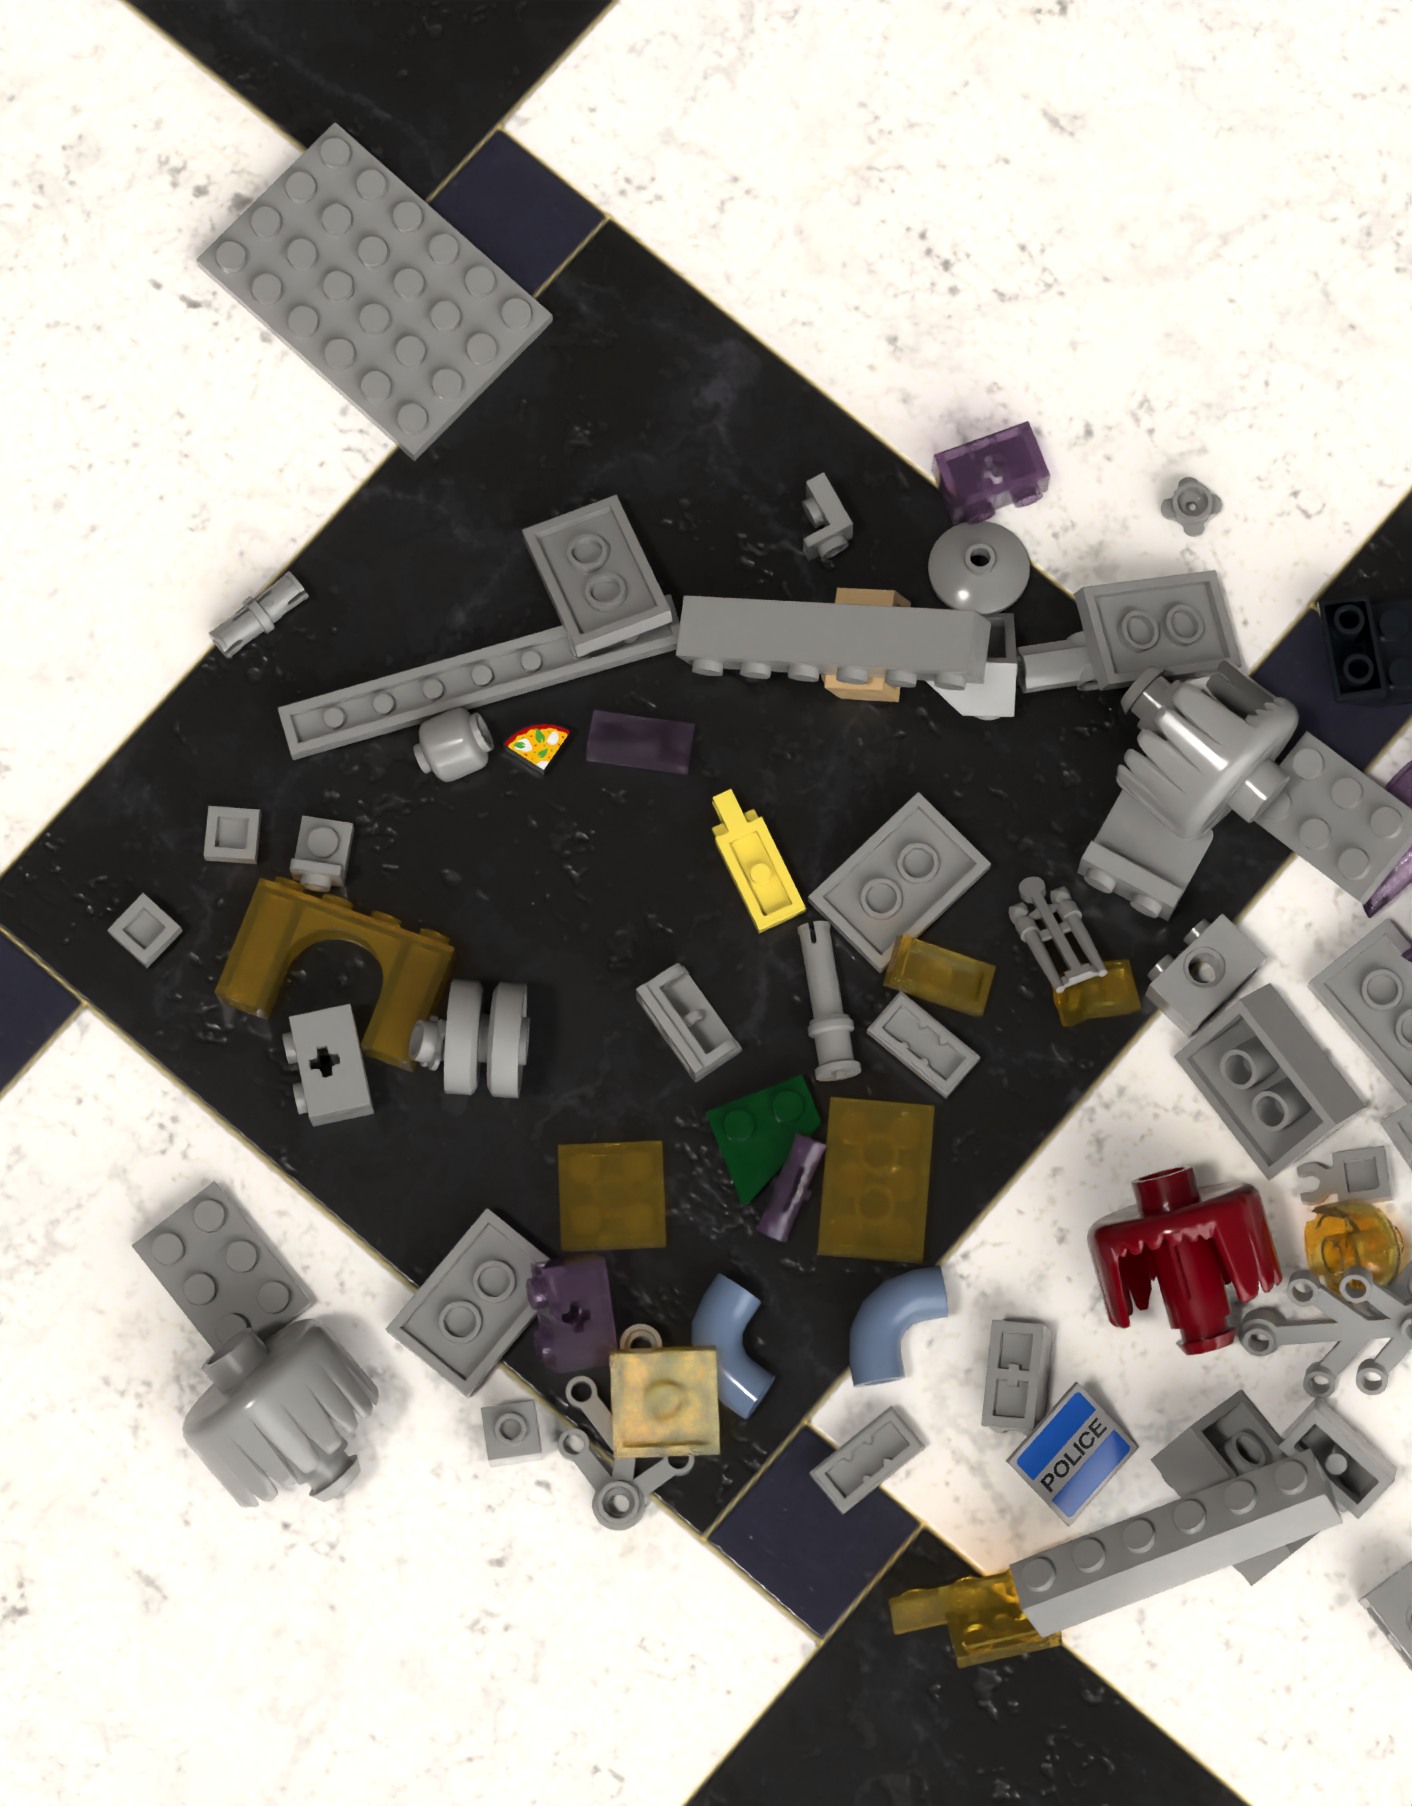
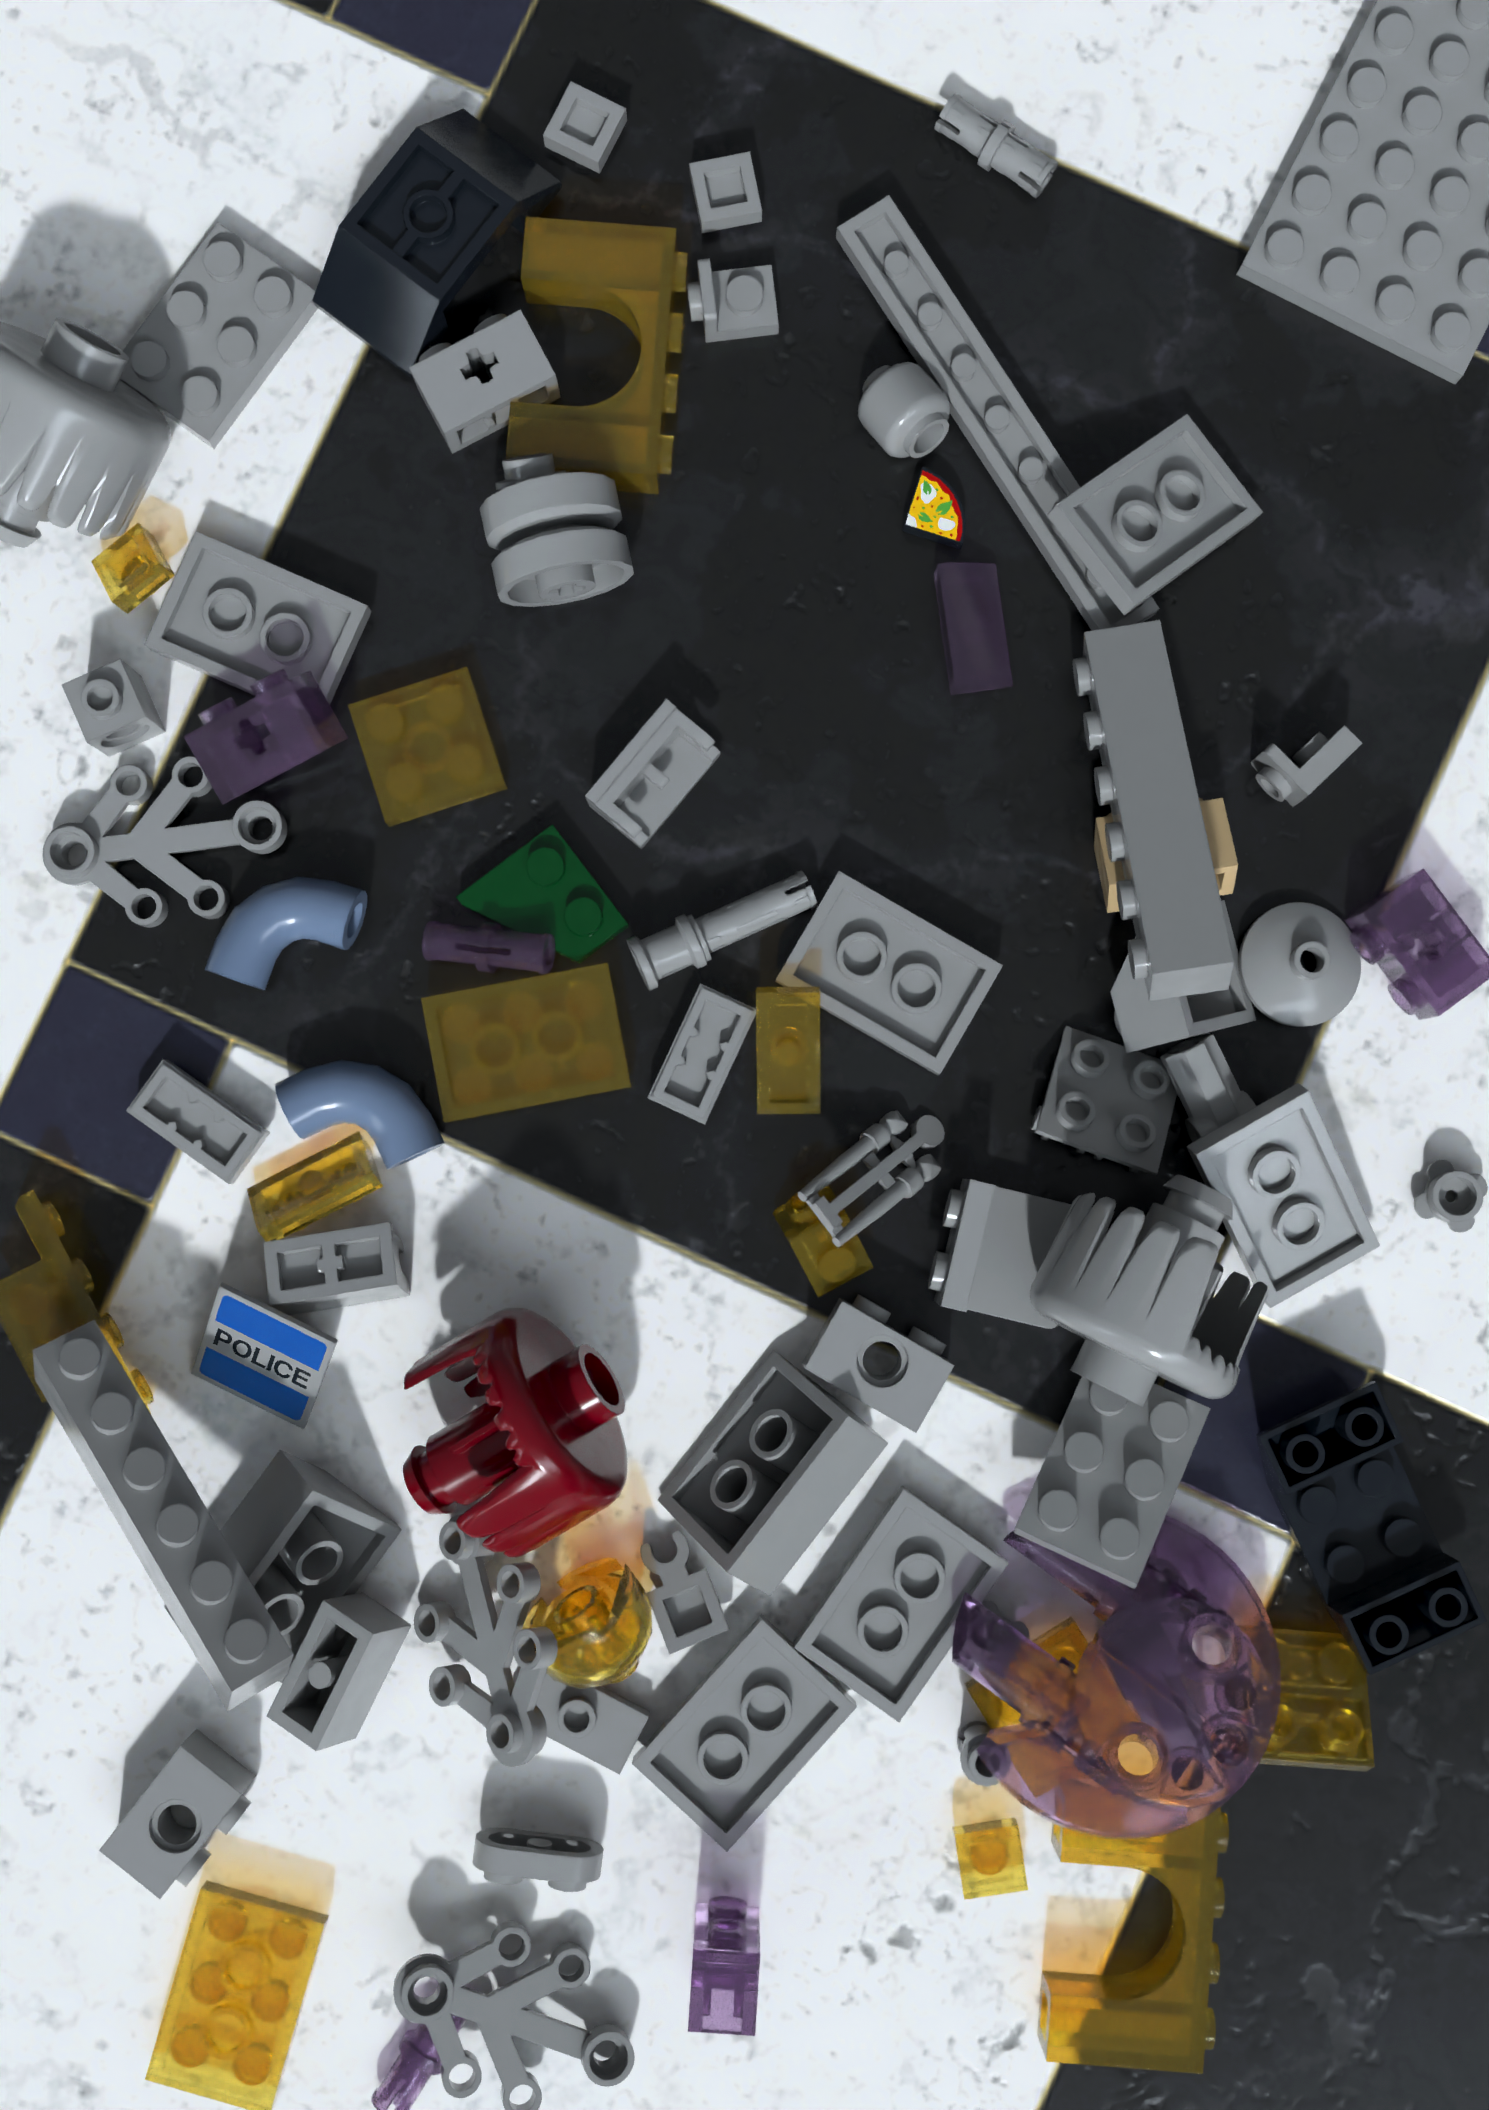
camera: 70 degrees right, 10 degrees up
clear yellow plate [609,1345,720,1459] -> none
light yellow hinge [712,789,806,933] -> none
none -> clear yellow plate [91,523,175,614]
none -> clear yellow plate [247,1131,383,1242]
none -> black slope [312,109,562,379]
none -> light grey hinge [1031,1026,1177,1176]

